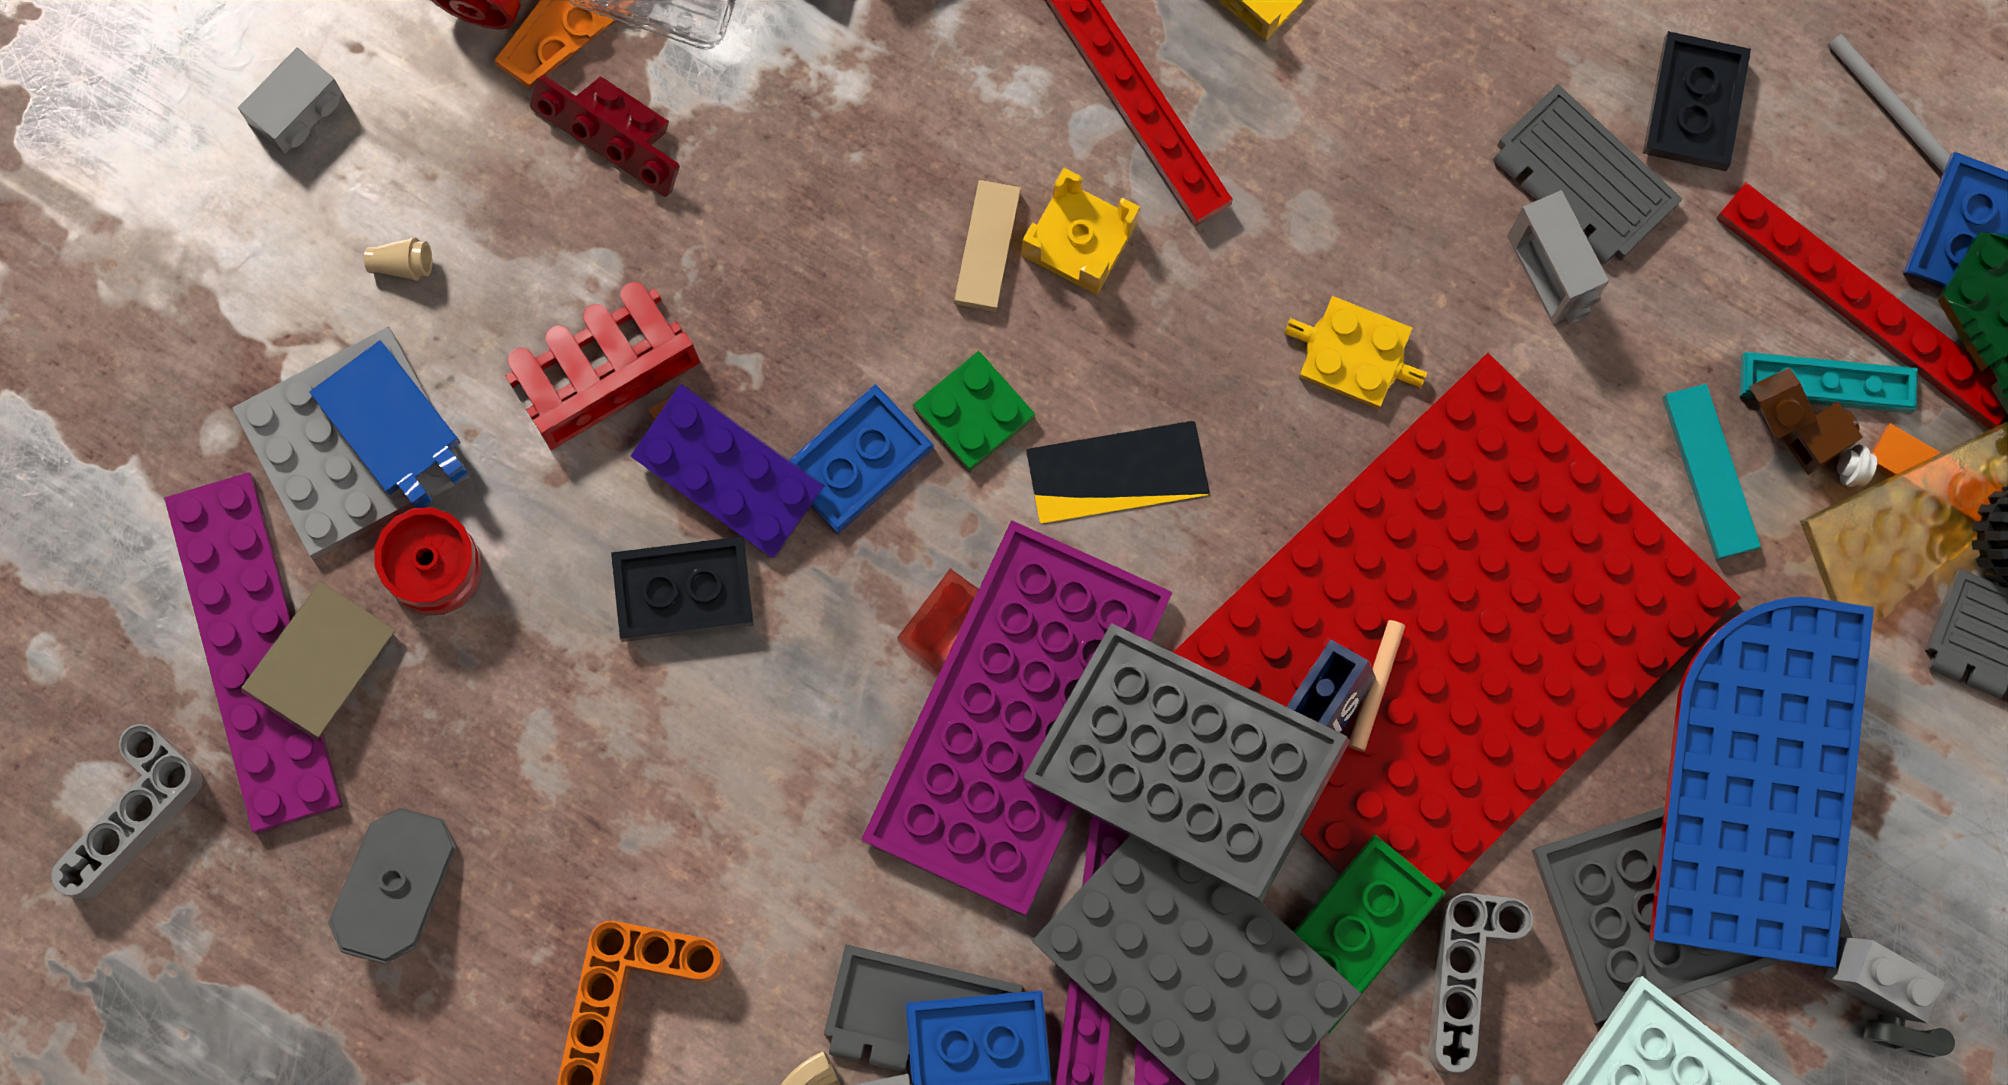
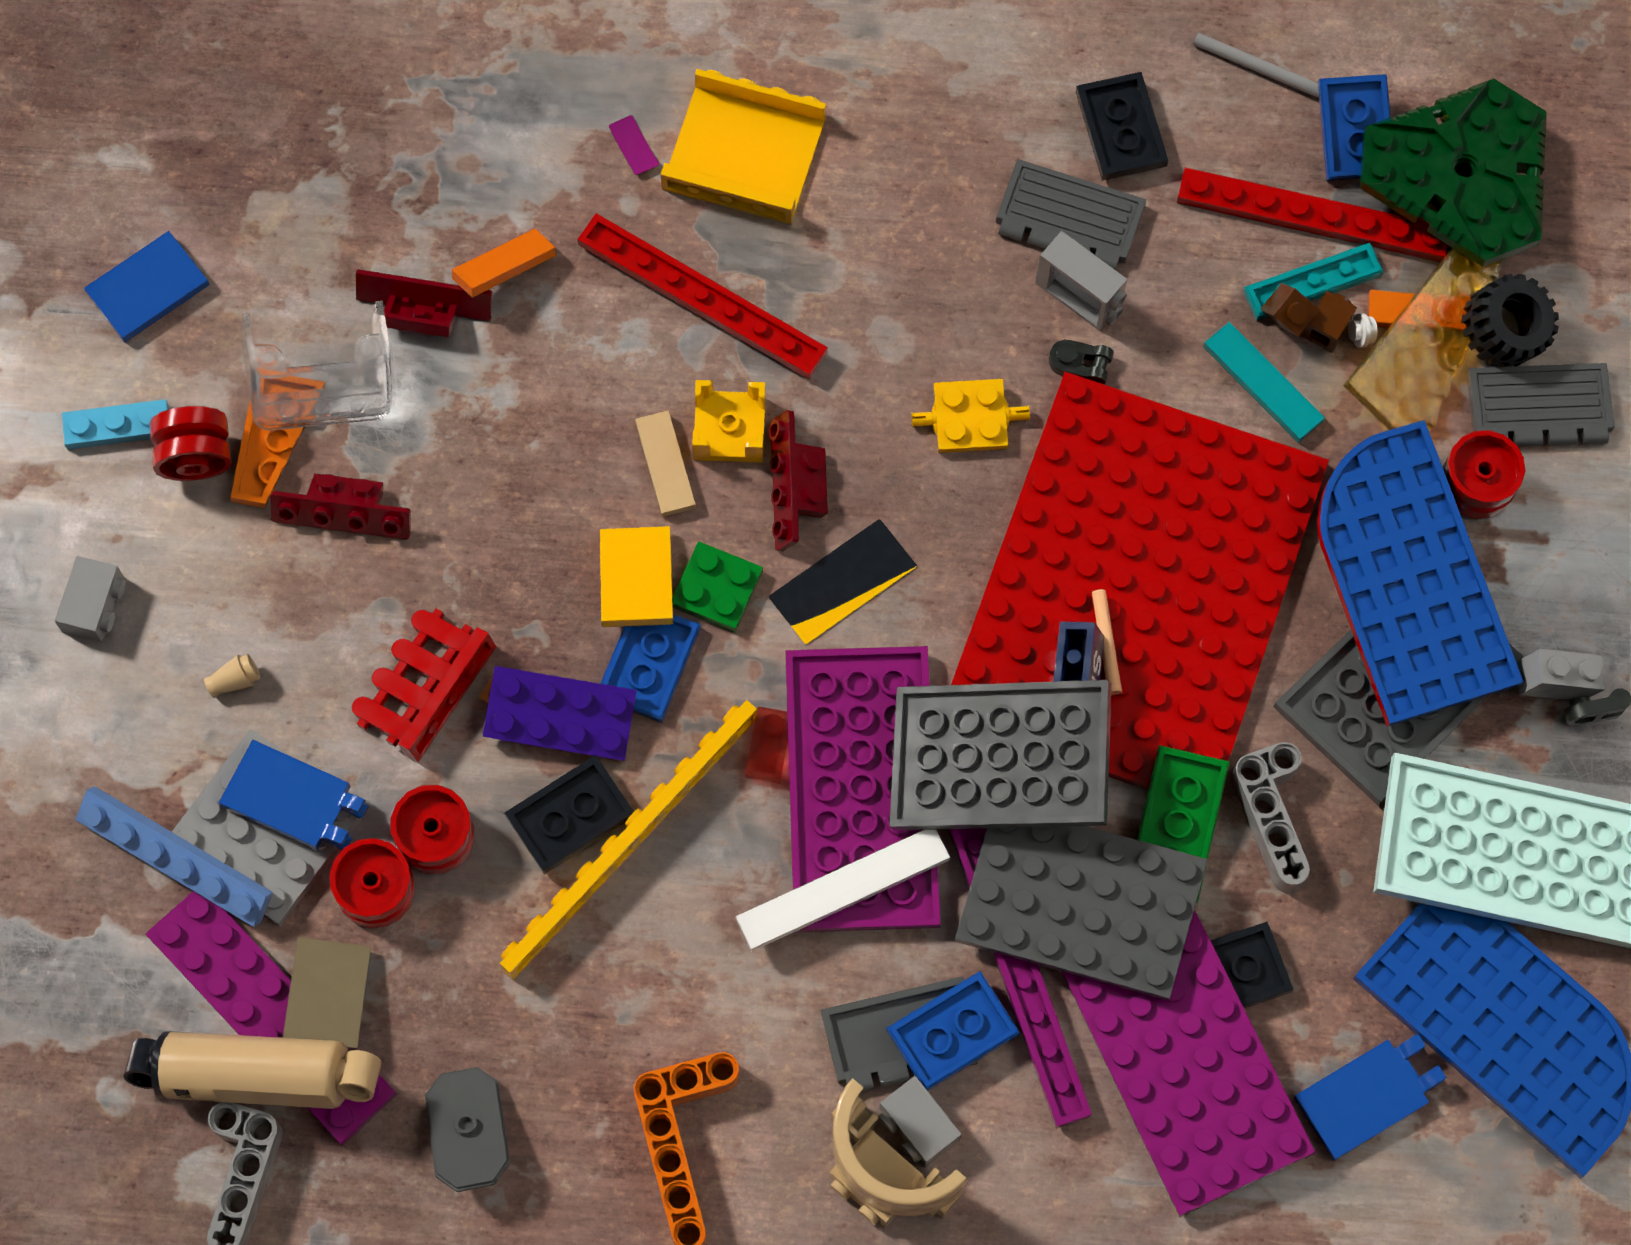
camera: 25 degrees left, 5 degrees down
none -> medium blue plate [75,786,273,927]
none -> tan piece [123,1031,381,1109]
none -> red wheel [390,785,475,874]
none -> yellow plate [499,700,758,980]
none -> yellow tile [600,526,673,627]
none -> white tile [736,829,950,952]
none -> dark red bracket [769,410,828,551]
none -> pearl dark grey plate [1049,339,1114,385]
none -> red wheel [1443,430,1526,519]

